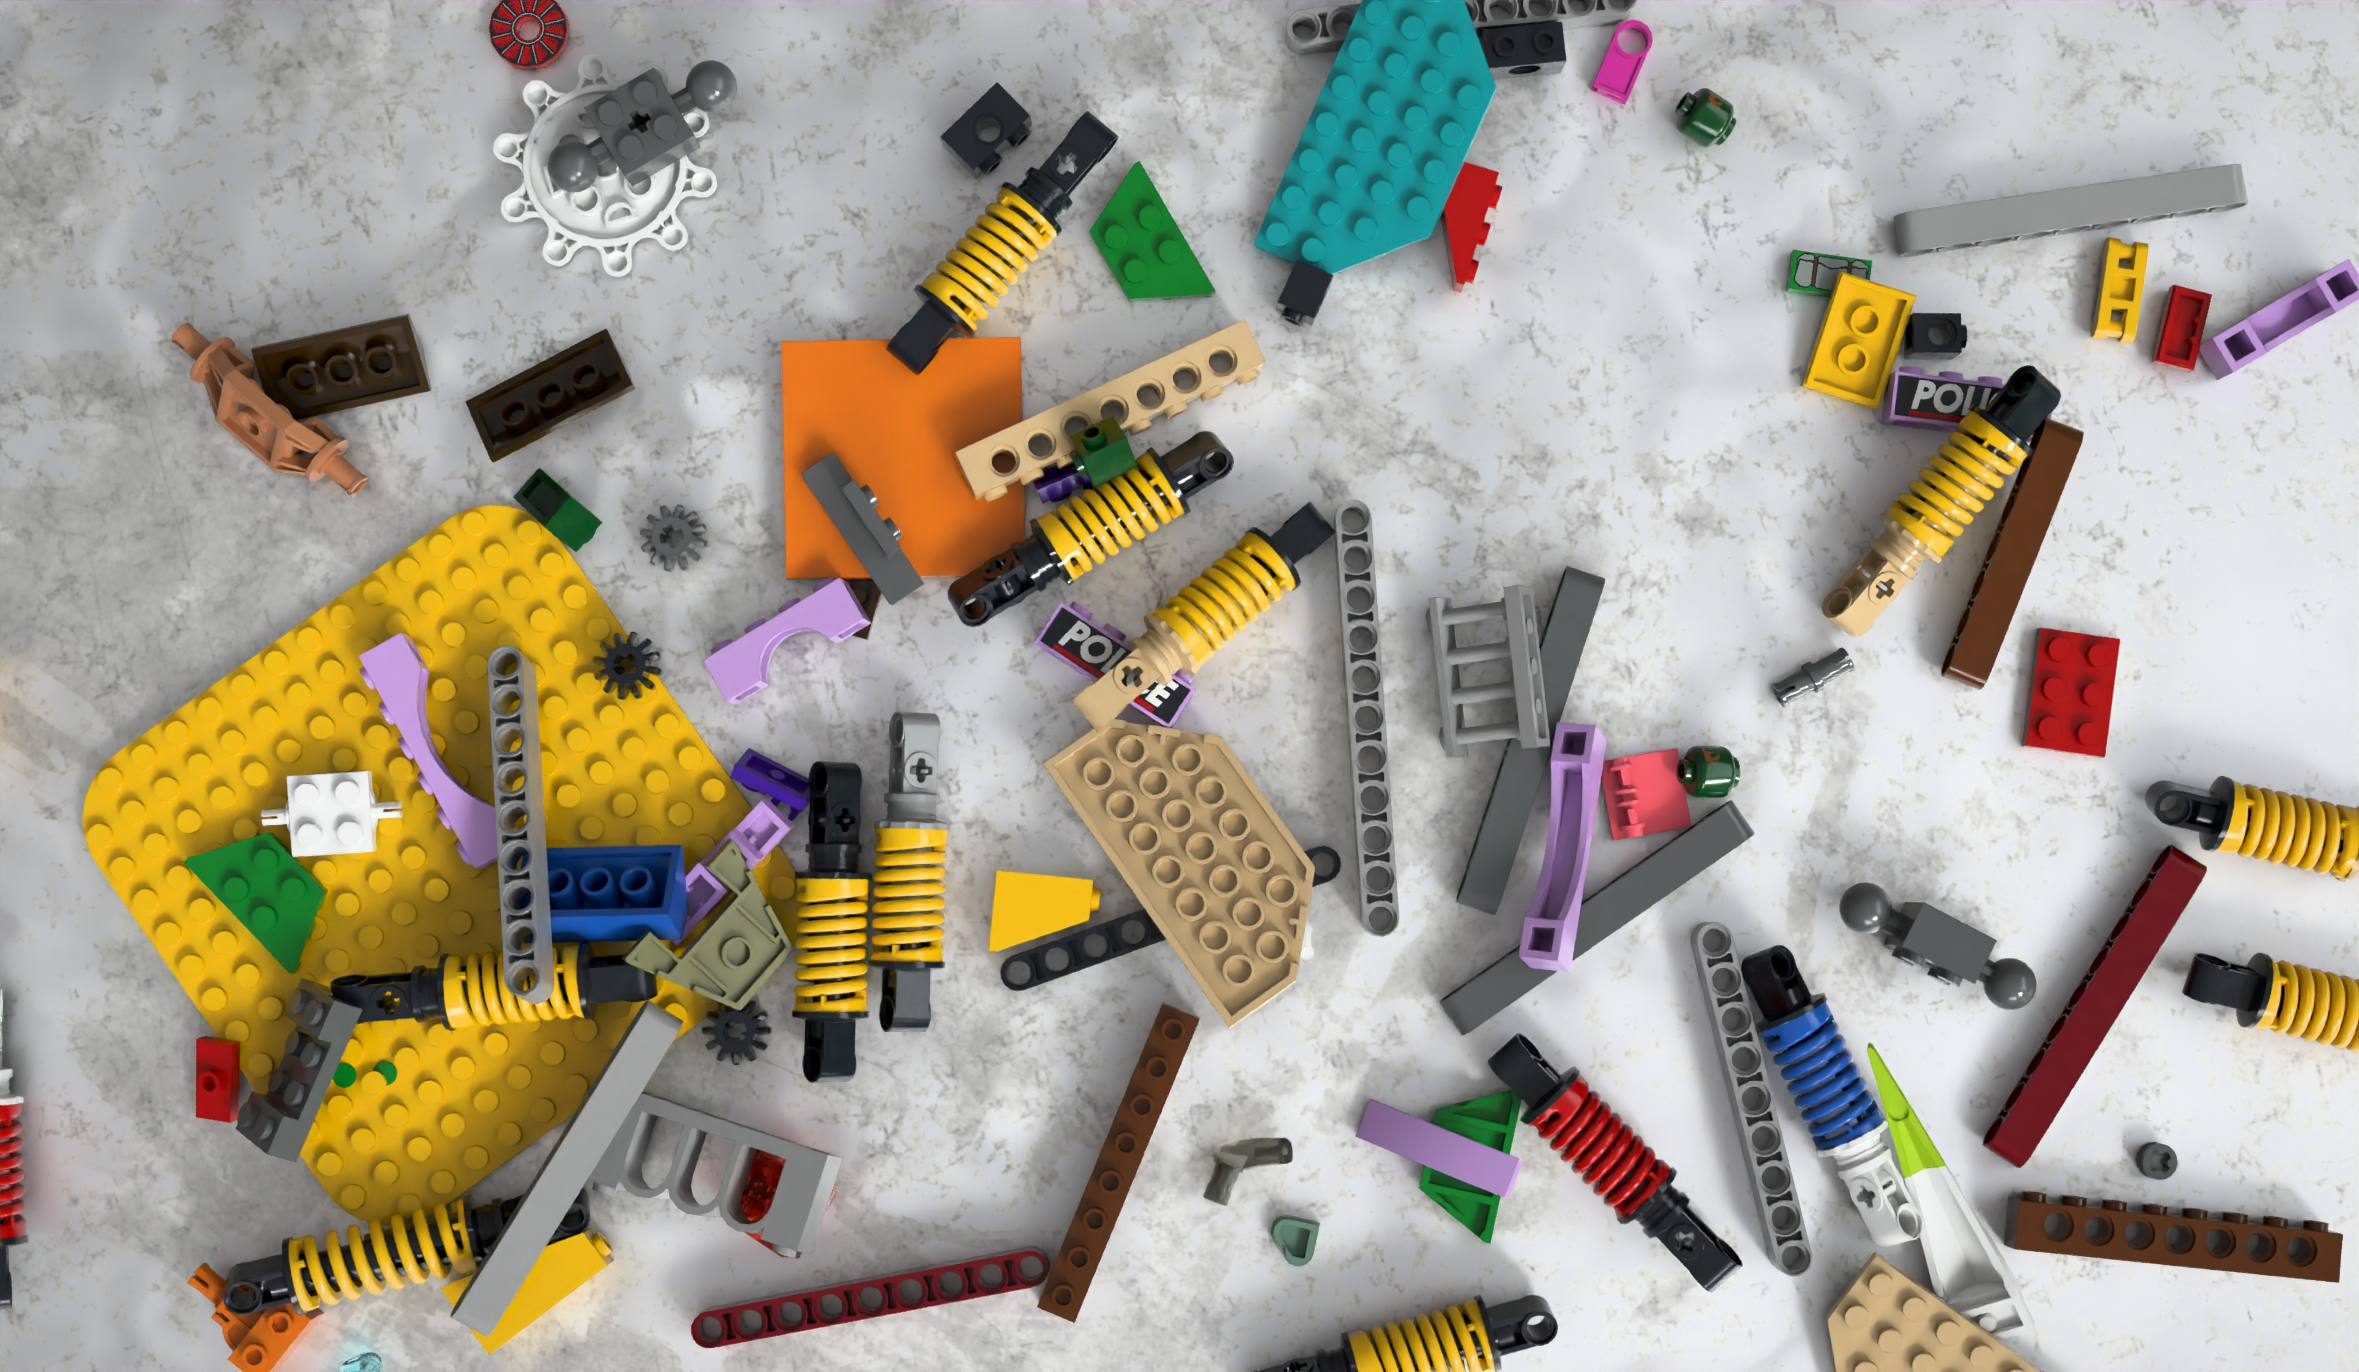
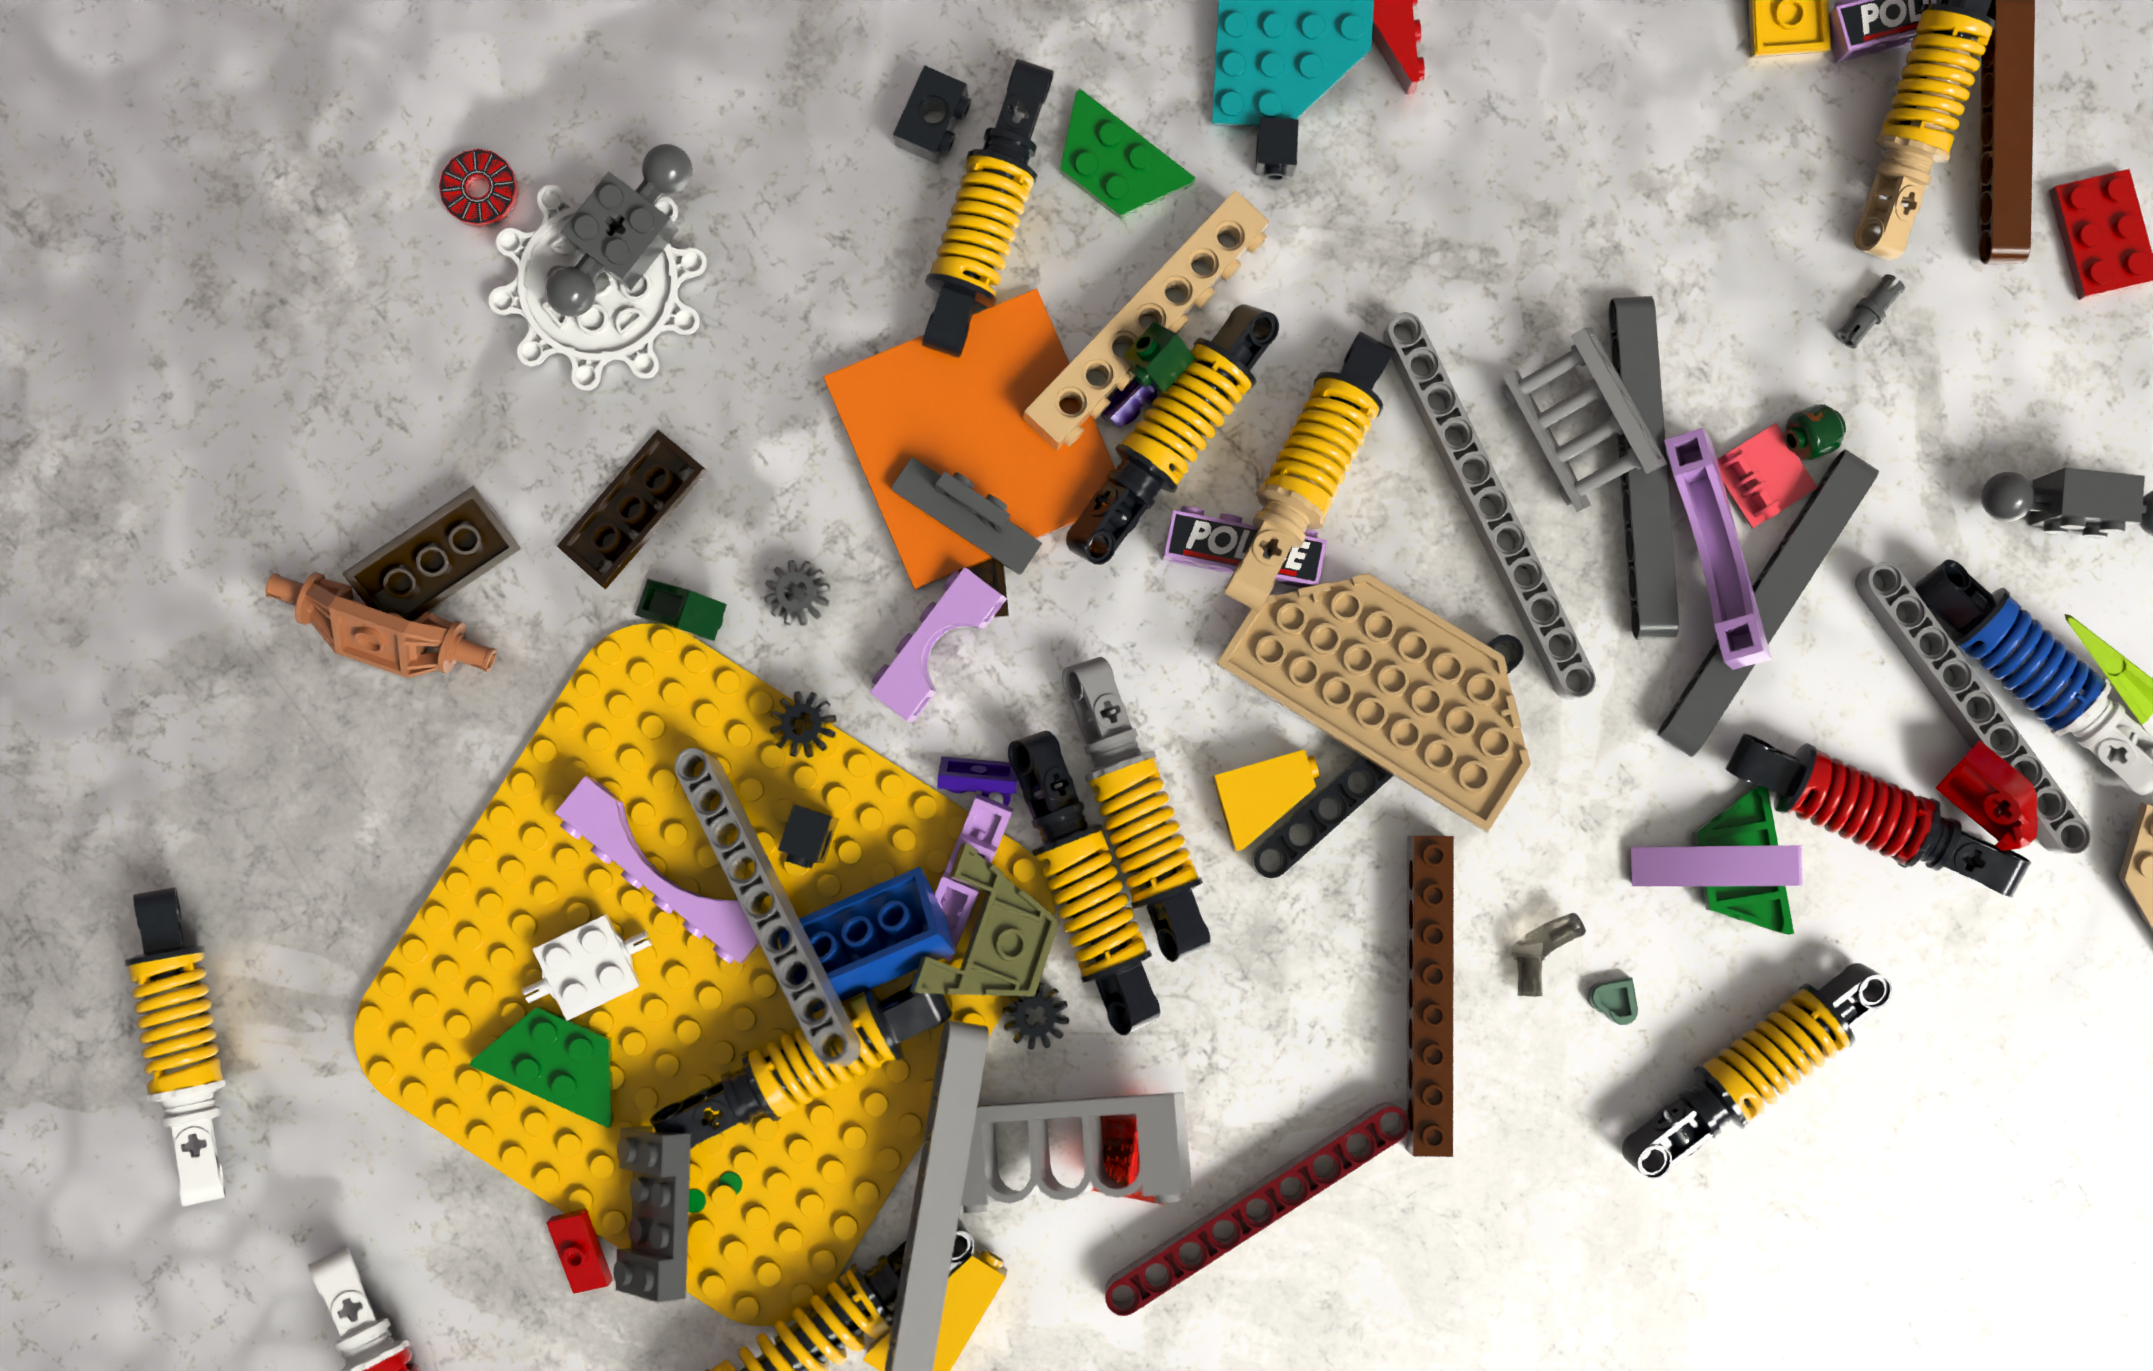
camera: 20 degrees left, 0 degrees up
none -> black brick [778,804,839,868]
none -> red piece [1935,740,2038,851]

